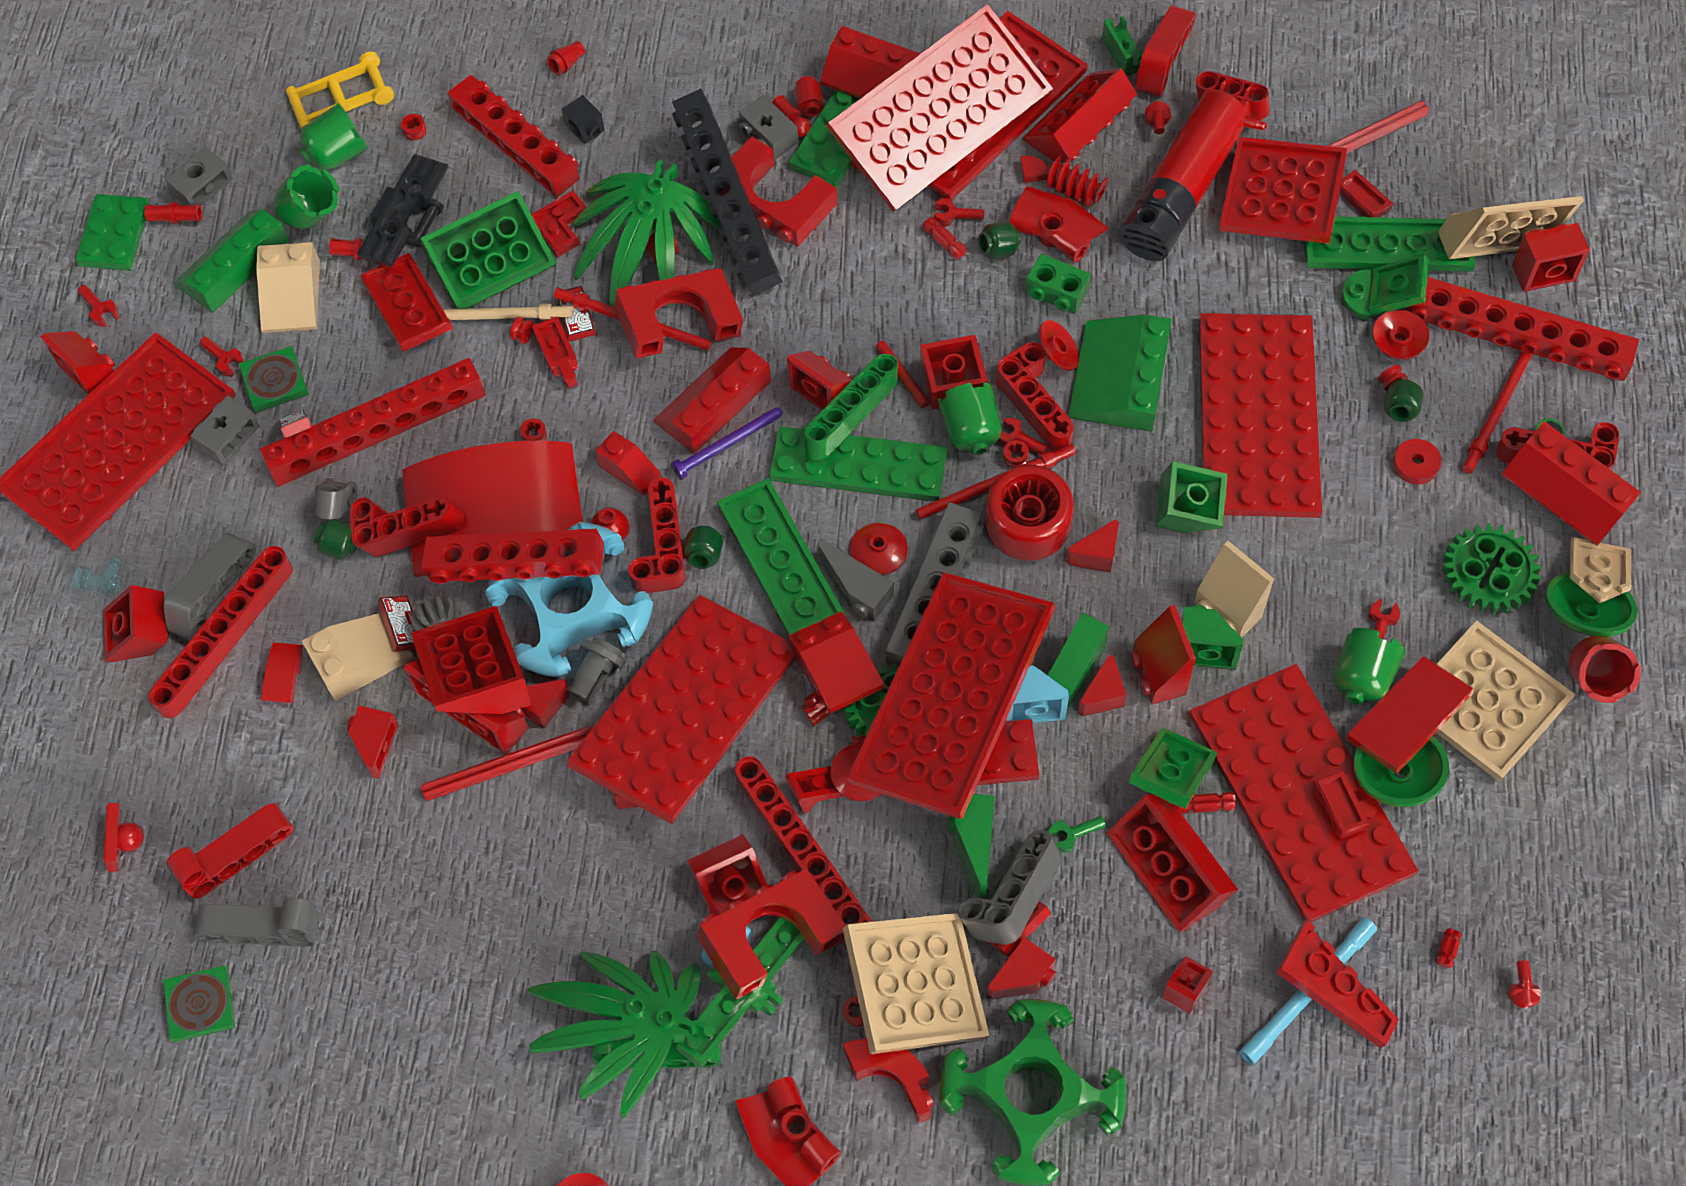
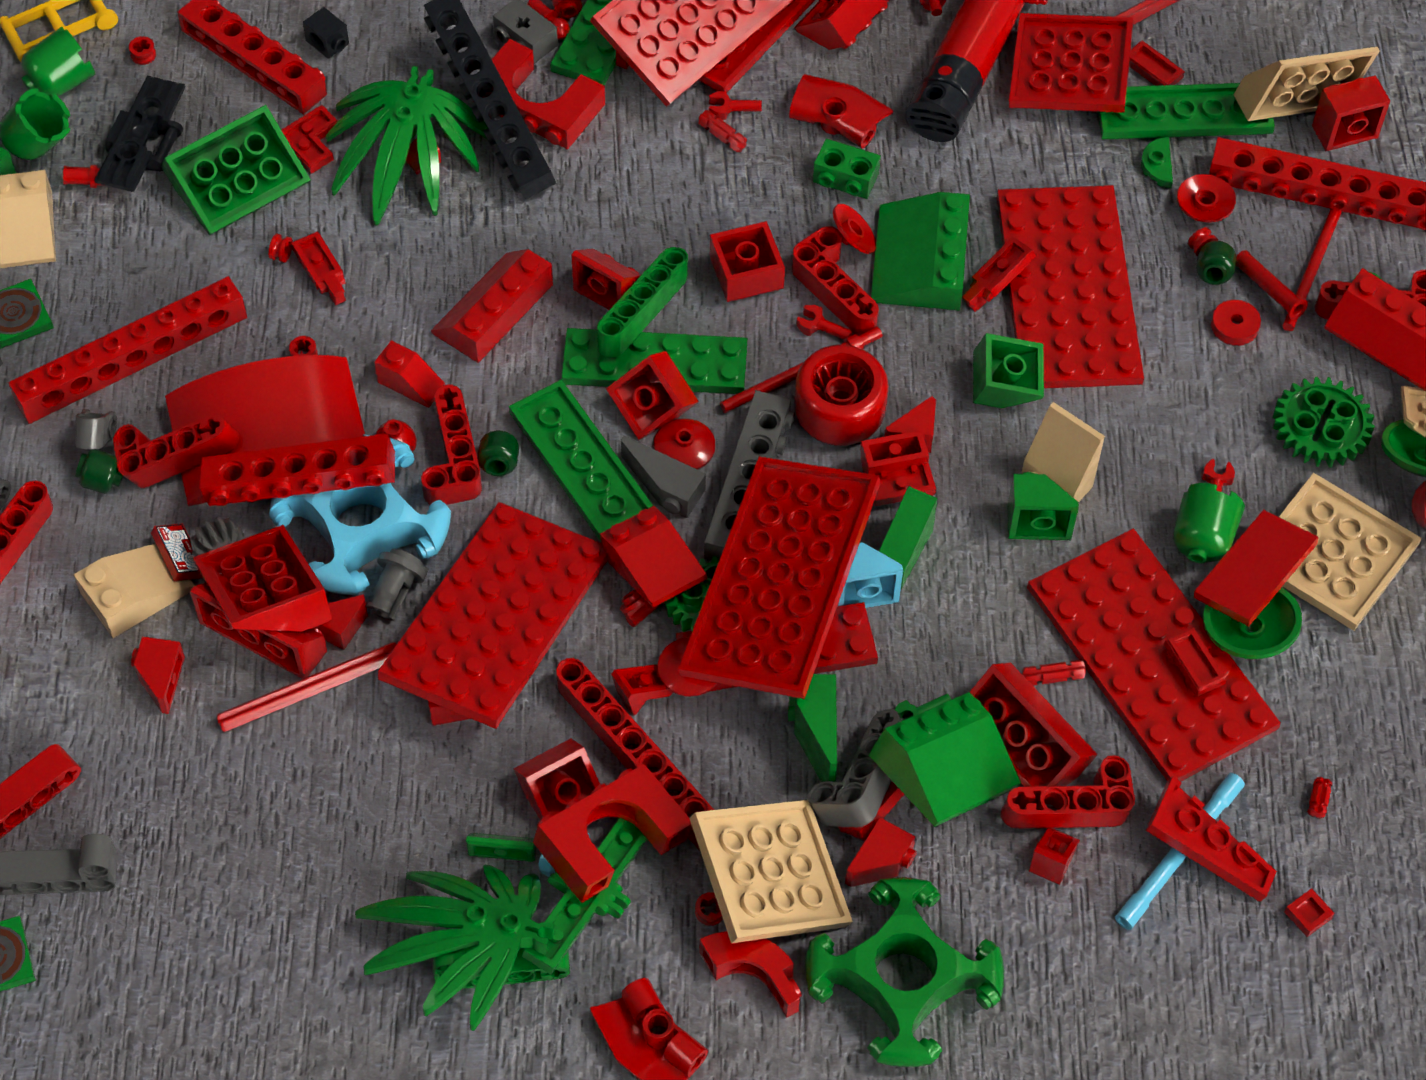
camera: 10 degrees left, 5 degrees down
red slope [261,642,303,703] -> none
tile [278,409,311,437] -> none
red tile [360,253,453,352] -> none
tan bar [443,304,574,321] -> none
red bar [554,287,712,352] -> none
tile [558,285,596,342] -> none
red arch [614,268,743,359] -> none
dark purple bar [671,407,783,480] -> none
red bar [876,340,930,408] -> none
green cylinder [938,382,1002,455] -> none
dark green head [978,221,1021,259] -> none
red bush [1003,440,1029,468] -> none
red tile [1020,155,1050,183] -> none
red piece [1047,155,1109,208] -> none
red slope [1078,655,1126,716] -> none
green plate [1129,727,1218,809] -> none
red slope [1130,605,1196,705] -> none
green tile [1369,254,1429,316] -> none
red plate [1507,960,1540,1008] -> none
none -> green slope [466,833,537,862]
none -> red slope [606,351,699,440]
none -> red brick [860,430,936,507]
none -> green slope [869,692,1021,827]
none -> red hinge [962,237,1036,312]
none -> red beam [1001,755,1135,829]
none -> red pin [1236,250,1308,319]
none -> red plate [1284,888,1335,937]

